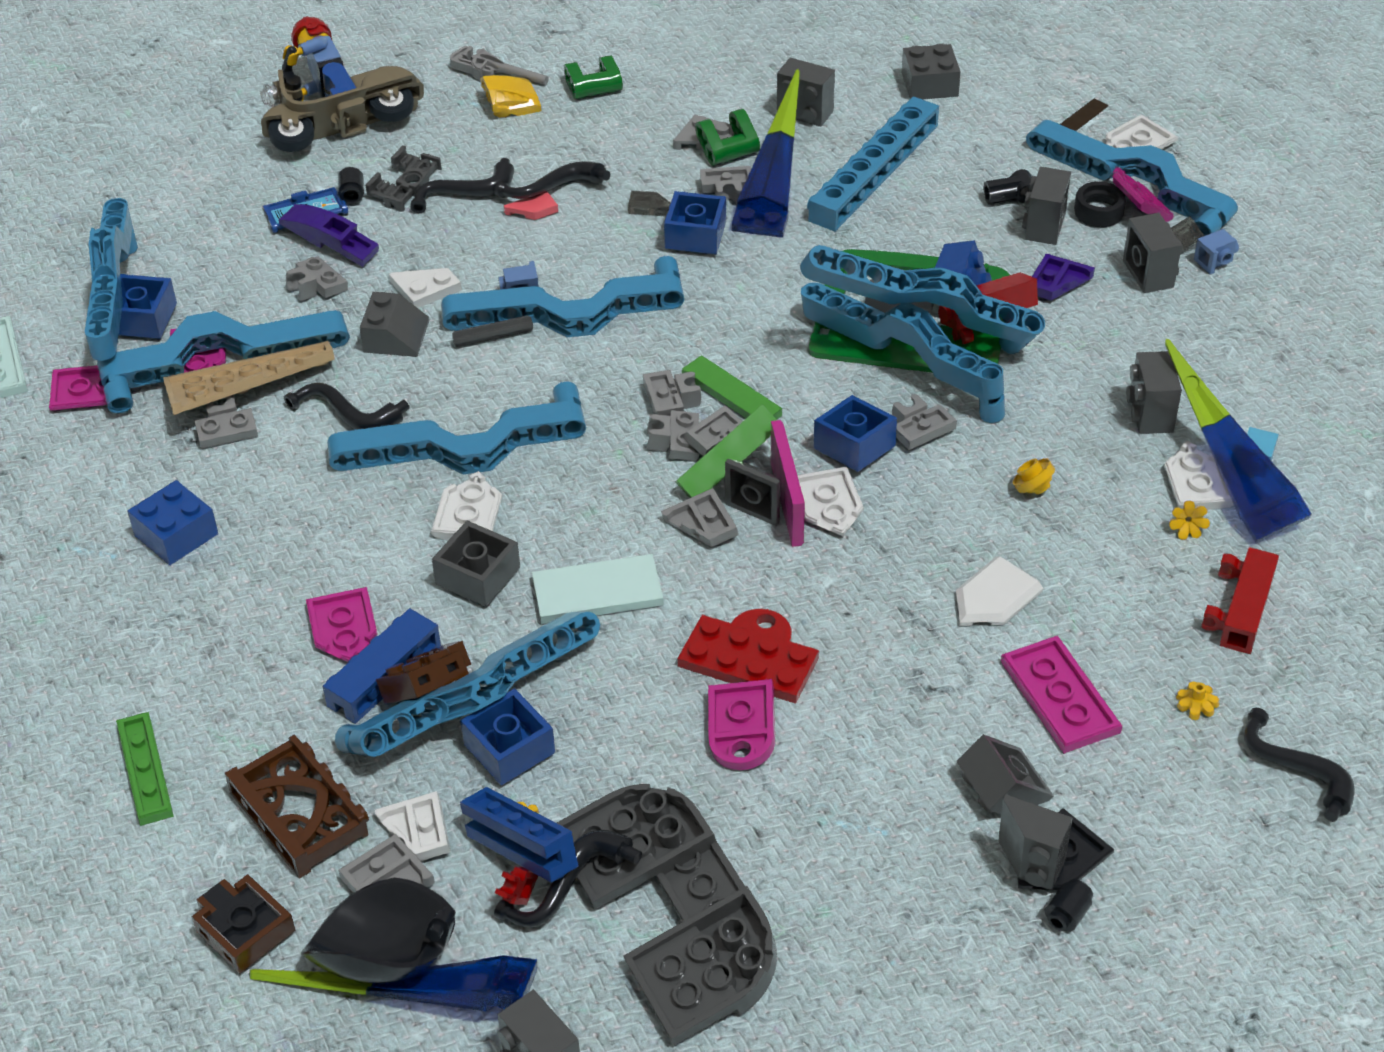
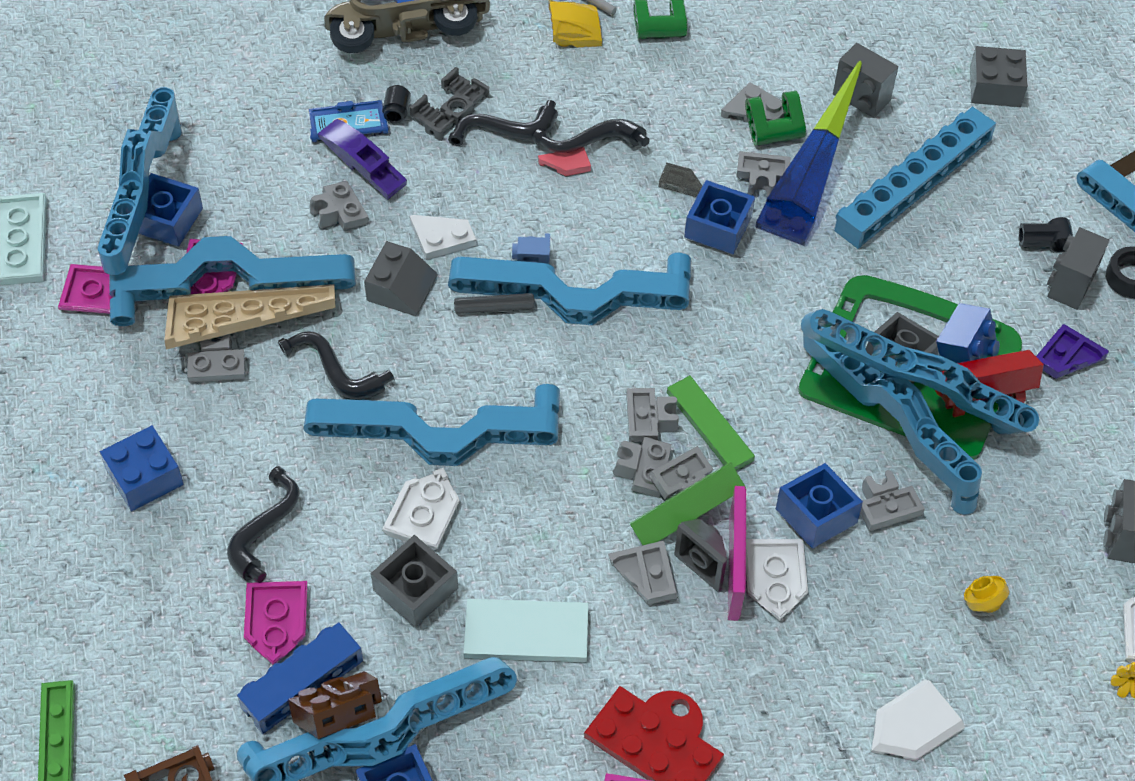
camera: 10 degrees right, 10 degrees up
none -> black animal [227,466,300,583]

